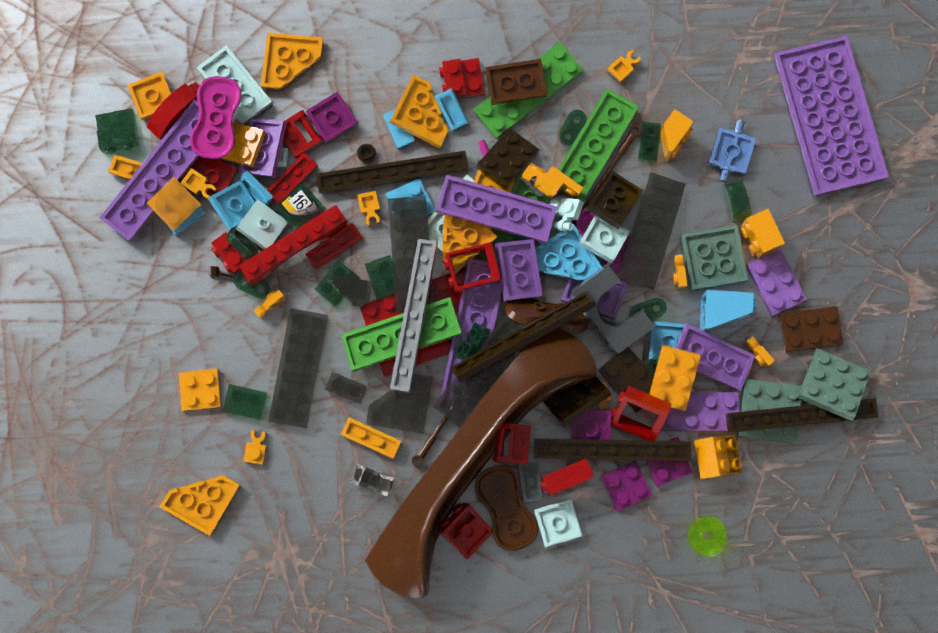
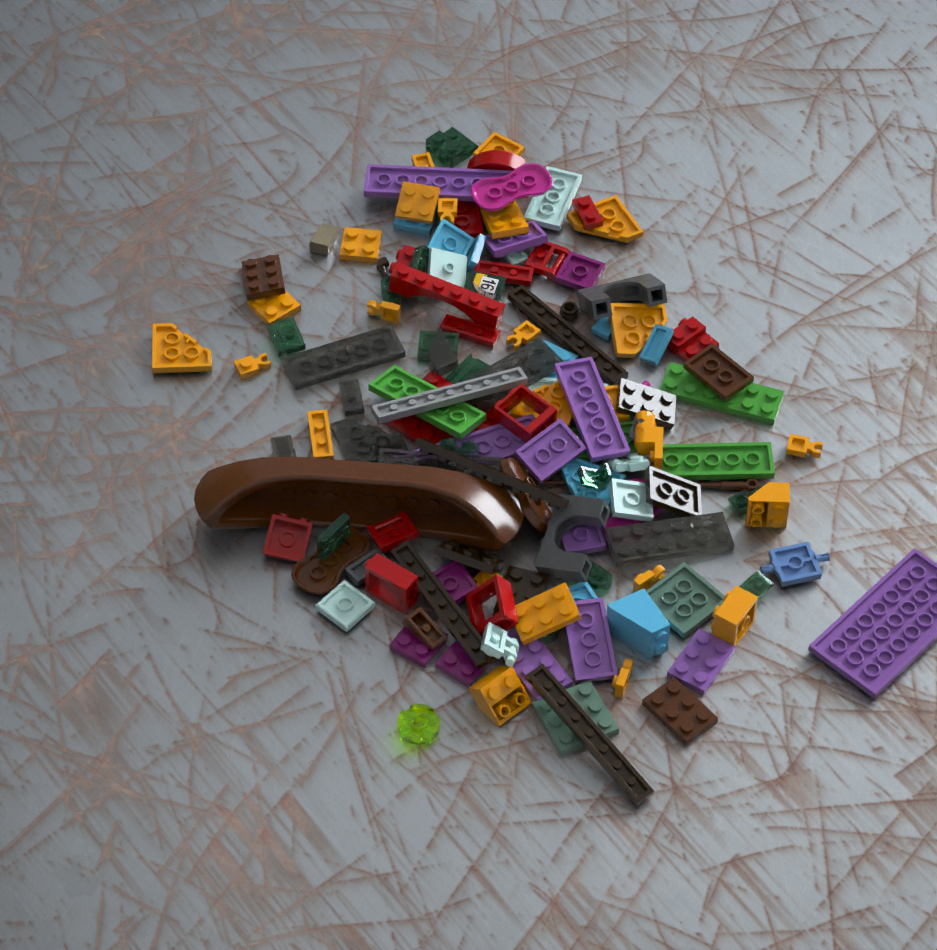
camera: 55 degrees right, 30 degrees down
clear green plate [558,110,587,146] -> none
sand green plate [797,348,871,421] -> none
none -> reddish brown plate [241,254,286,301]
none -> dark tan slope [309,223,340,256]
none -> clear green plate [317,513,351,560]
none -> light orange plate [339,227,382,263]
none -> reddish brown slope [402,607,448,651]
none -> light aqua plate [480,622,519,667]
none -> red plate [572,195,603,231]
none -> dark grey arch [577,273,668,320]
none -> clear green bracket [577,462,612,490]

